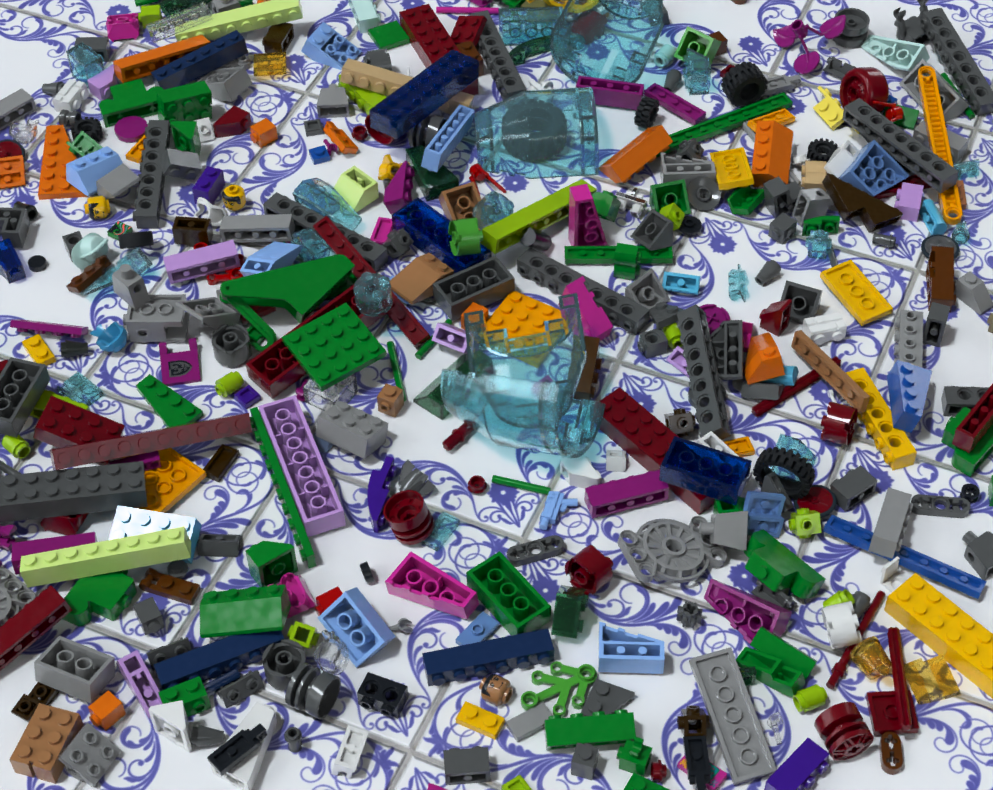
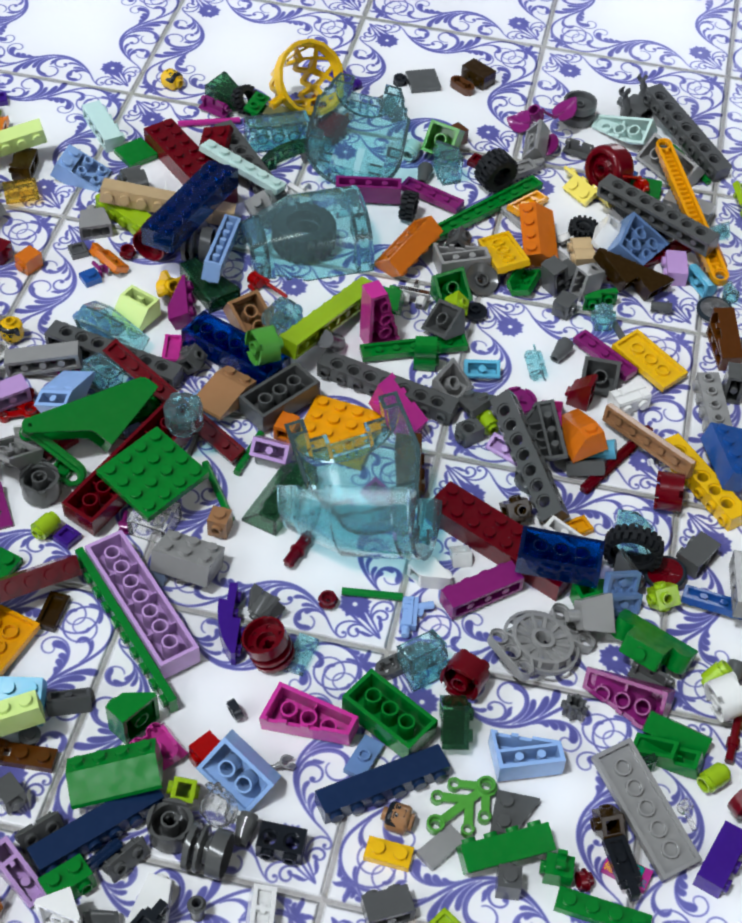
camera: 15 degrees left, 0 degrees up
none -> light aqua plate [199,139,287,195]
none -> dark grey cone [234,811,259,848]
none -> light grey torso [244,189,280,221]
none -> clear light blue slope [396,629,448,692]
none -> light grey slope [522,119,550,160]
none -> magenta plate [573,329,638,381]

